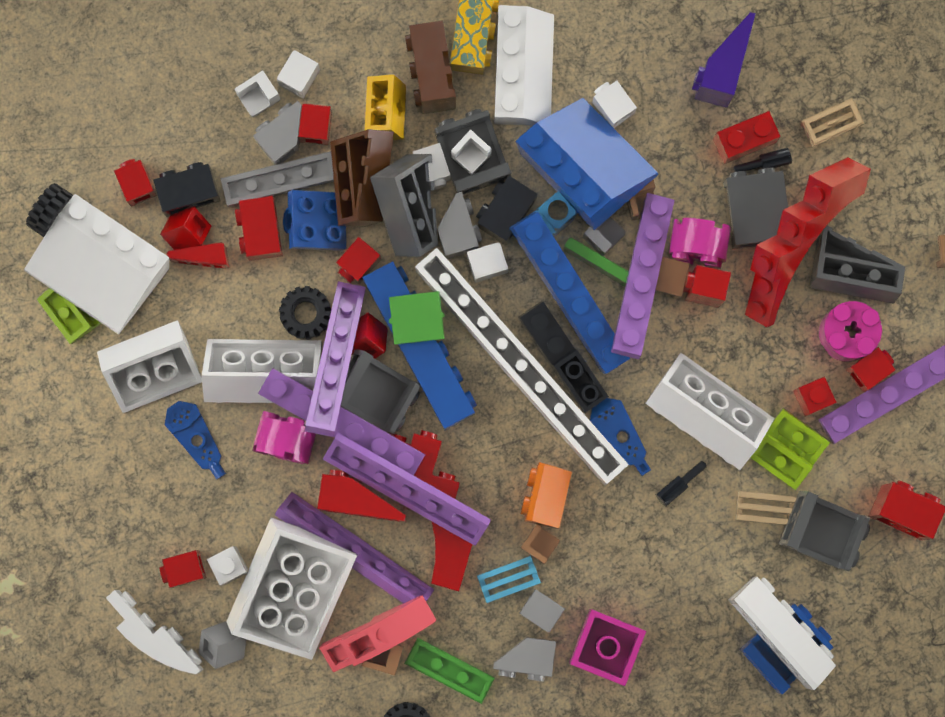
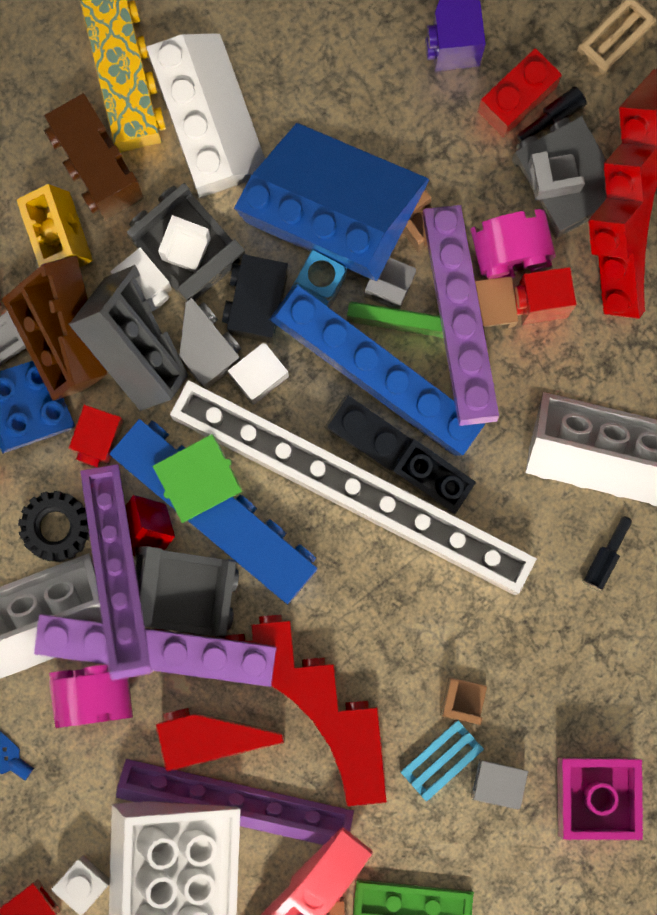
camera: 20 degrees left, 0 degrees up
medium lavender plate [323,433,491,546] -> none
light grey slope [493,637,556,681] -> none
orange slope [520,462,572,529] -> none
blue piece [590,398,651,476] -> none
white brick [592,81,637,128] -> none
none -> light grey panel [528,151,585,201]

